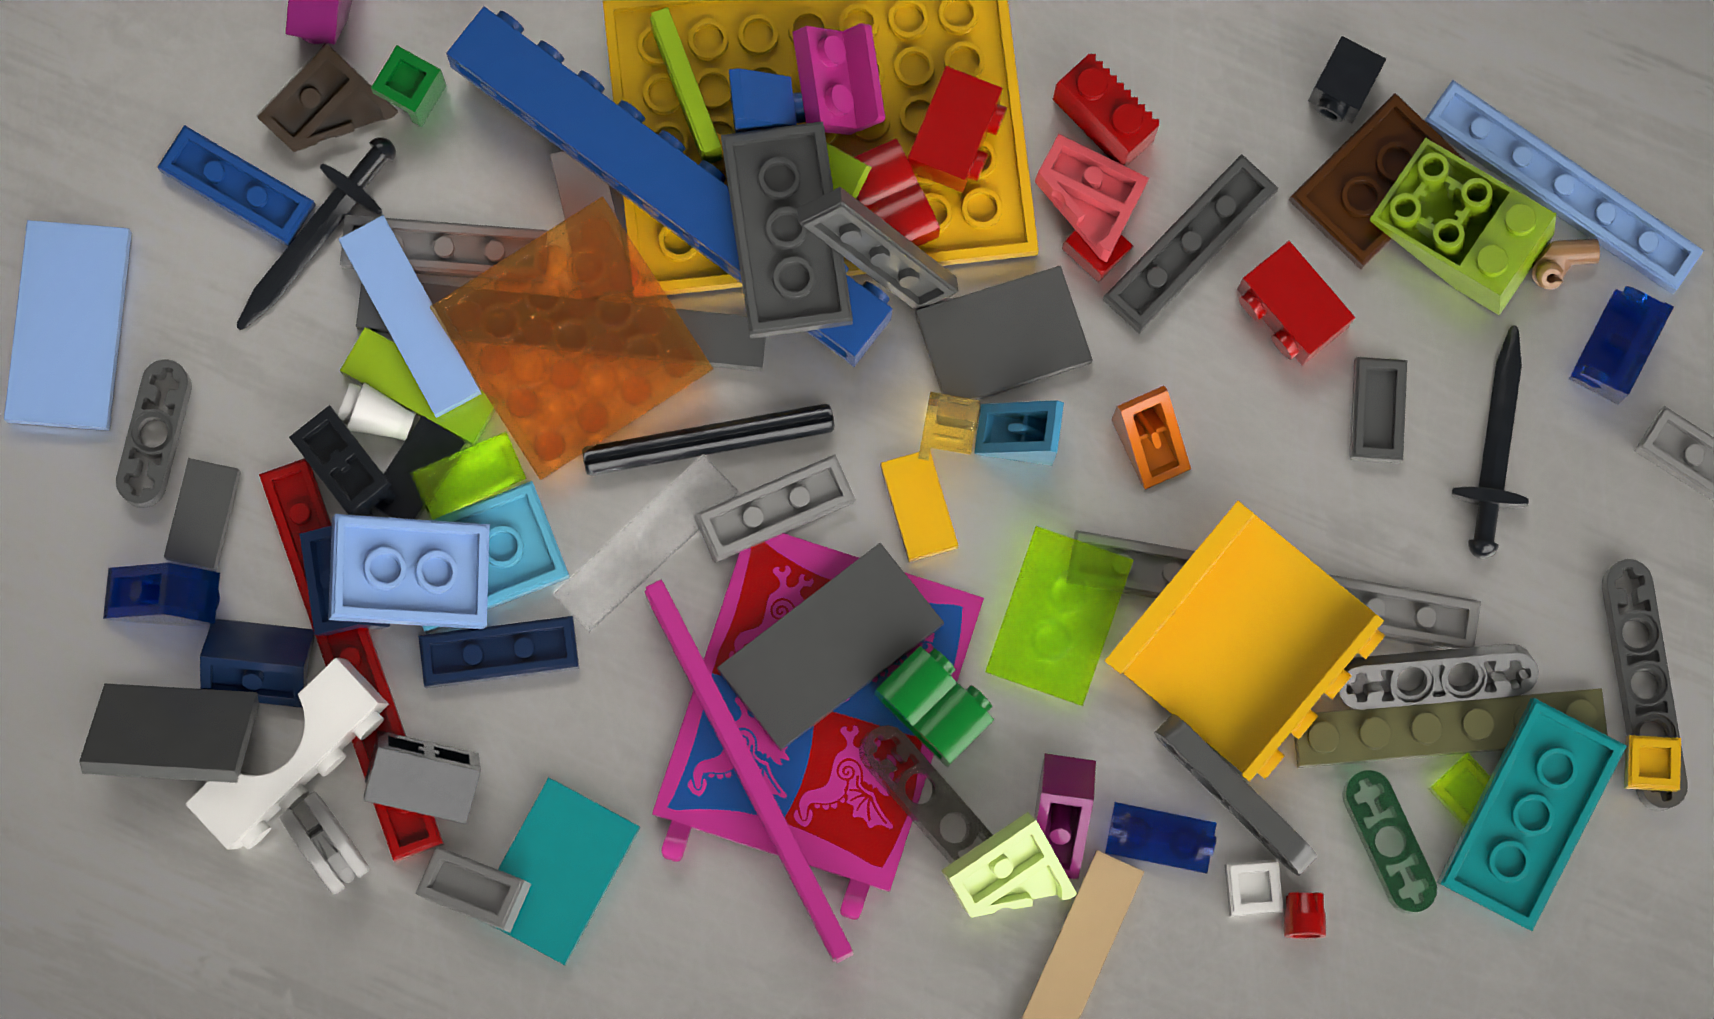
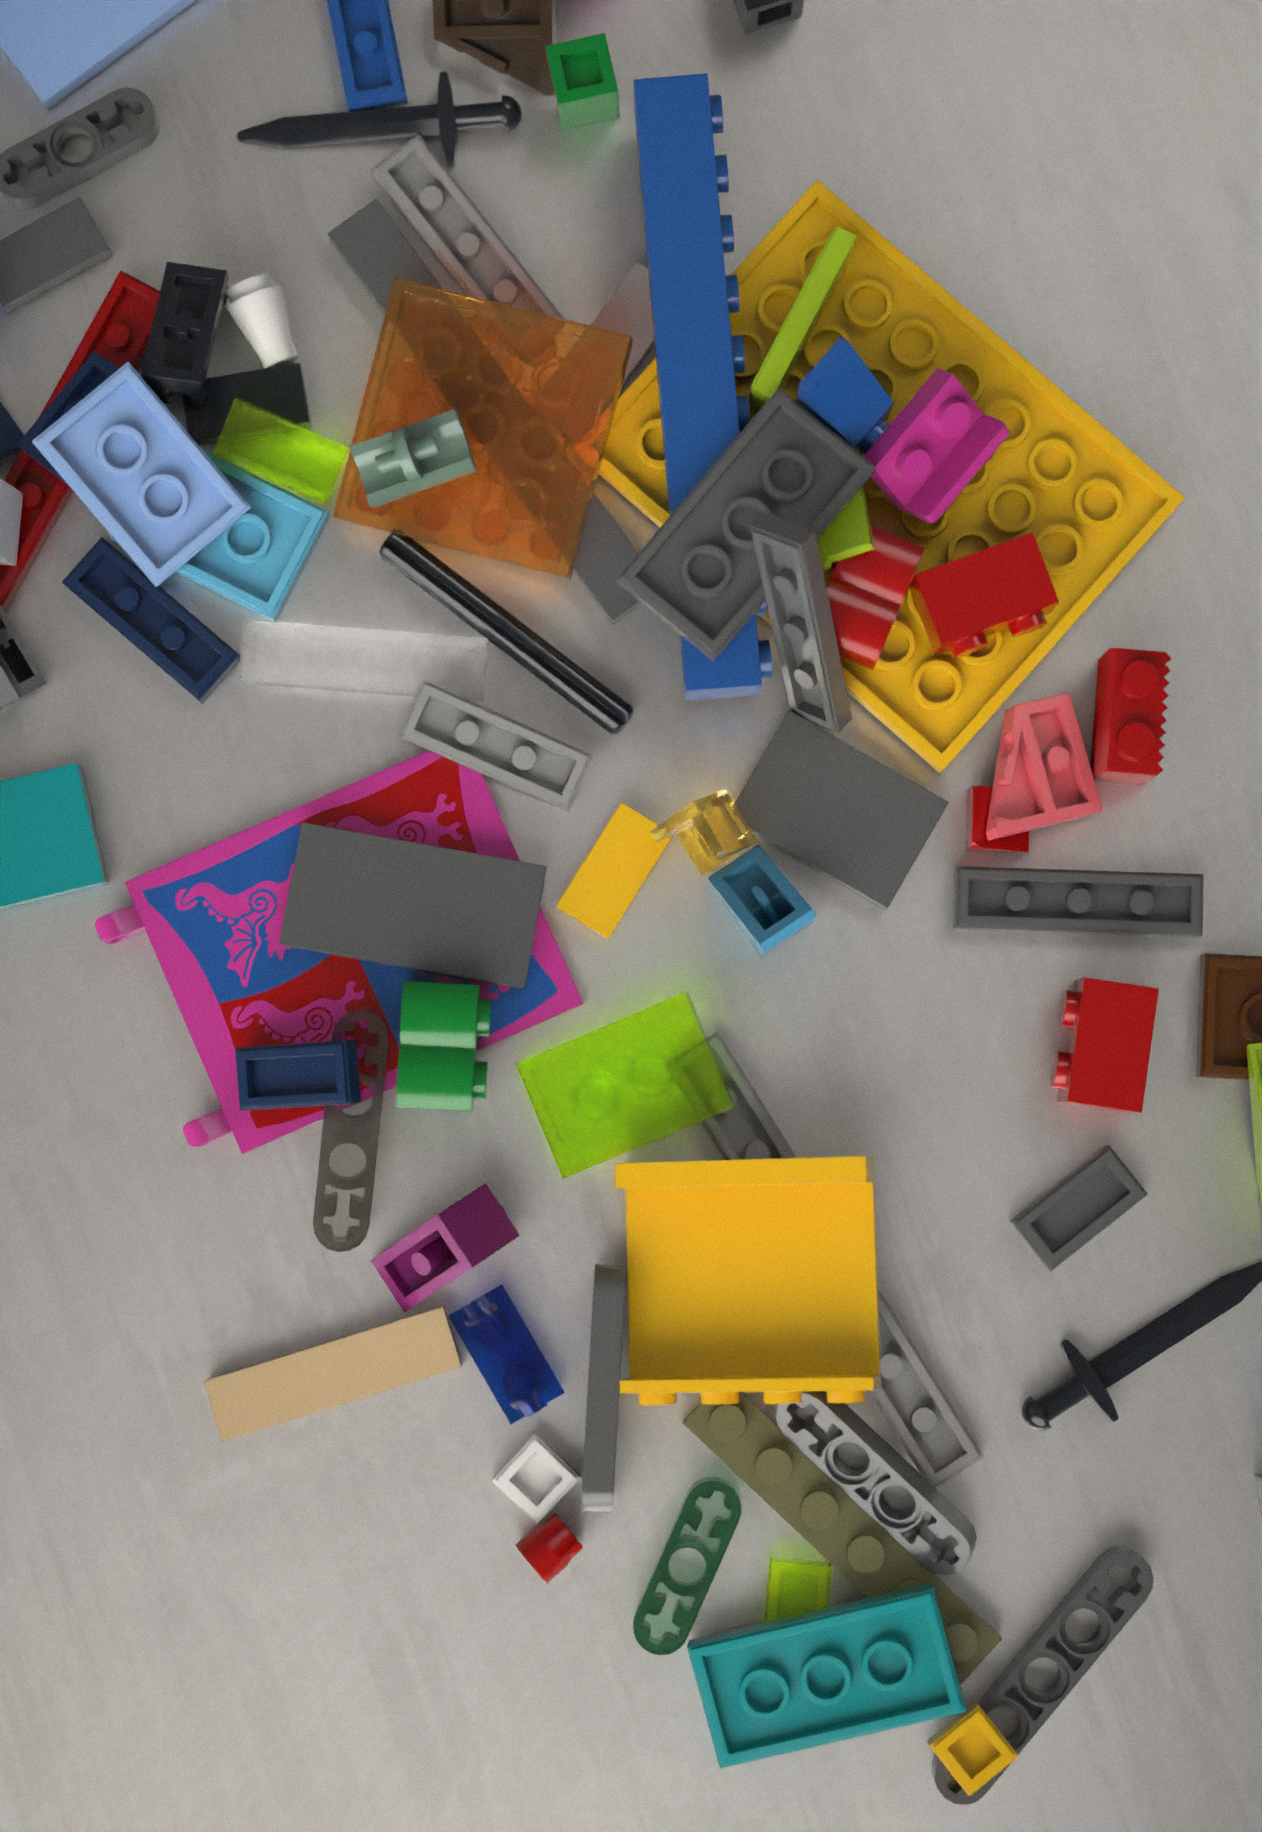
camera: 55 degrees right, 5 degrees up
light blue tile [338,215,481,418] -> none
lime tile [340,327,500,447] -> none
dark pink tile [644,579,853,963] -> none
yellowish green wing [941,812,1077,917] -> none
orange slope [1111,385,1191,490] -> none
none -> dark blue tile [235,1039,361,1111]
none -> sand green hips [350,409,478,508]

